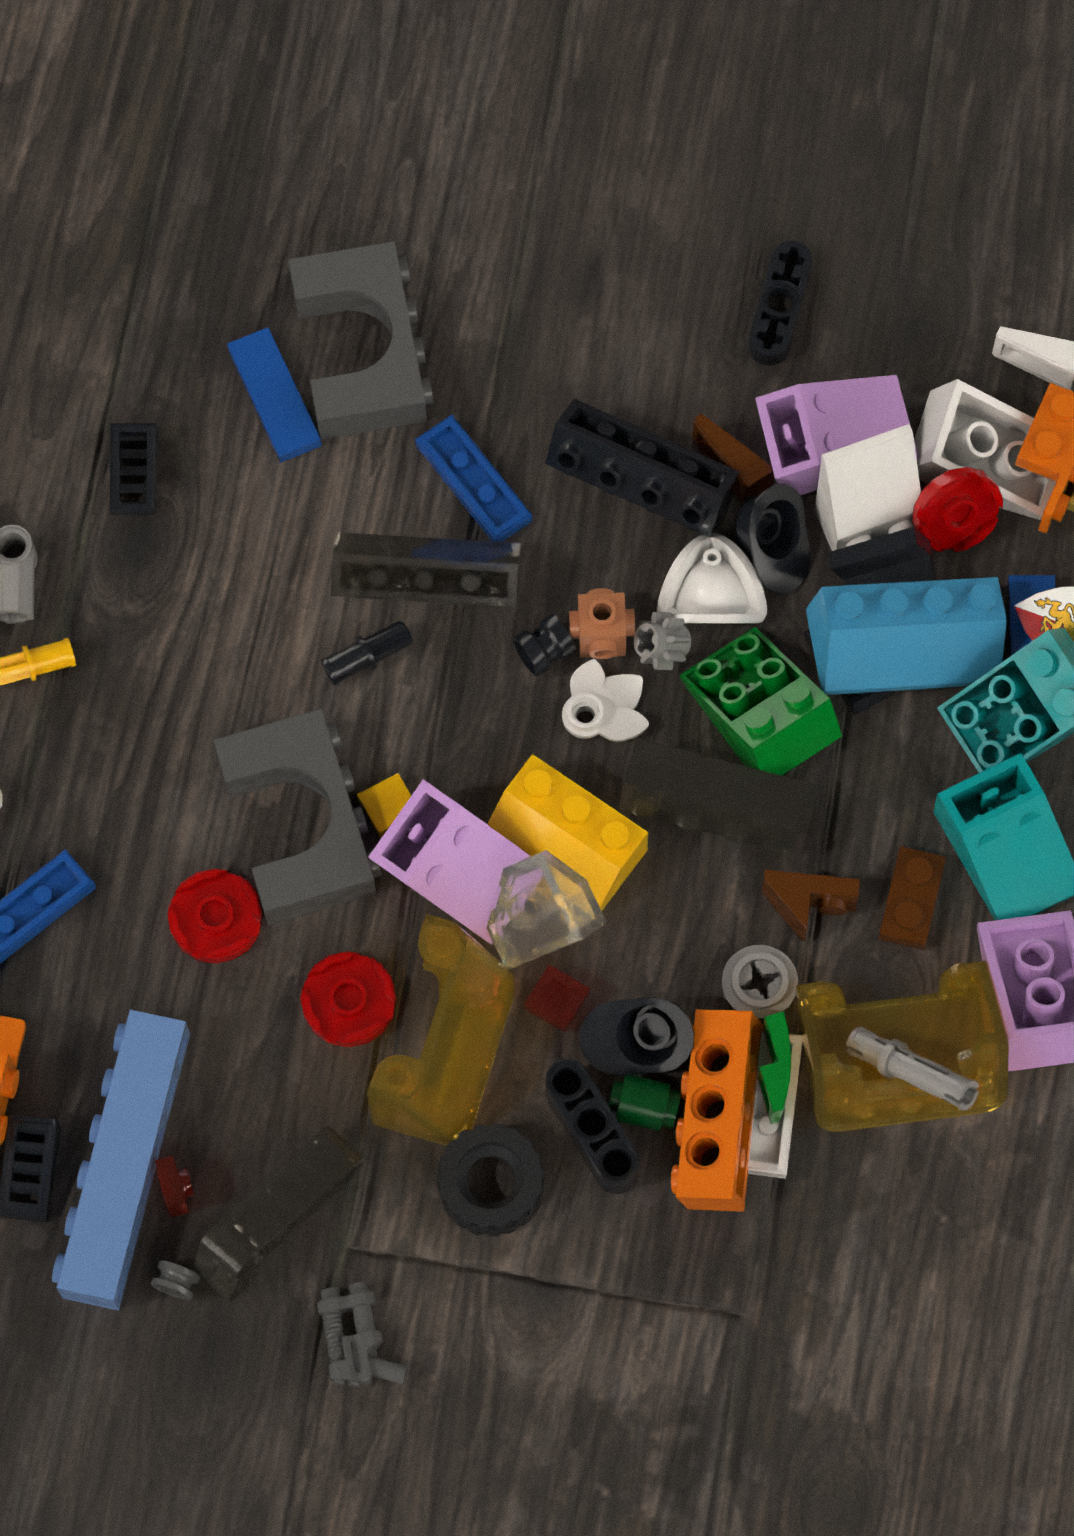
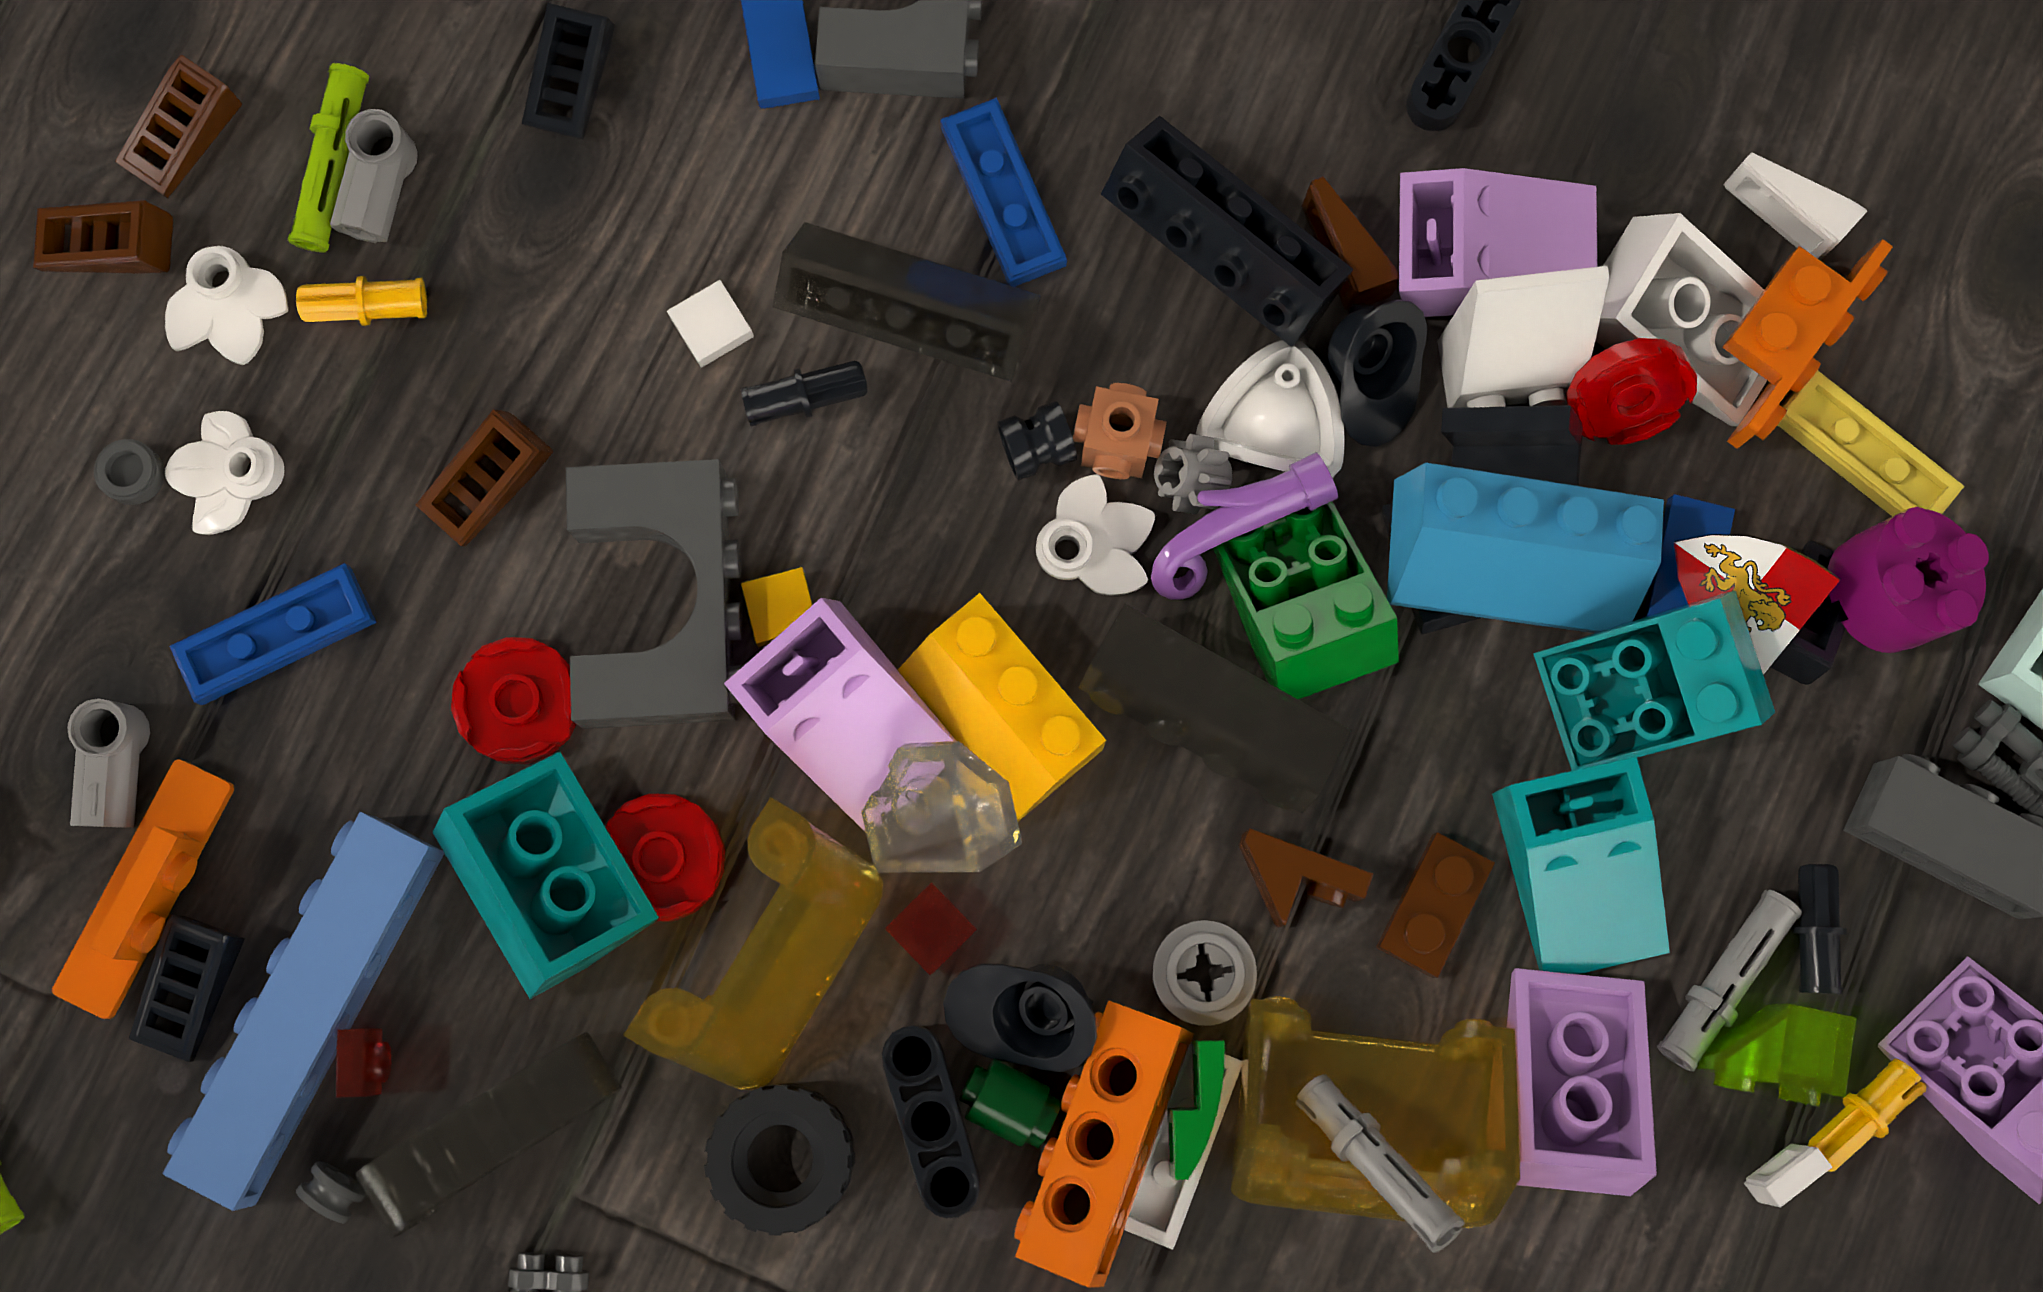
camera: 10 degrees right, 10 degrees up
none -> reddish brown slope [416,409,554,546]
none -> teal slope [432,752,659,999]
none -> white tile [667,280,754,368]
none -> medium lavender plant [1151,452,1338,600]

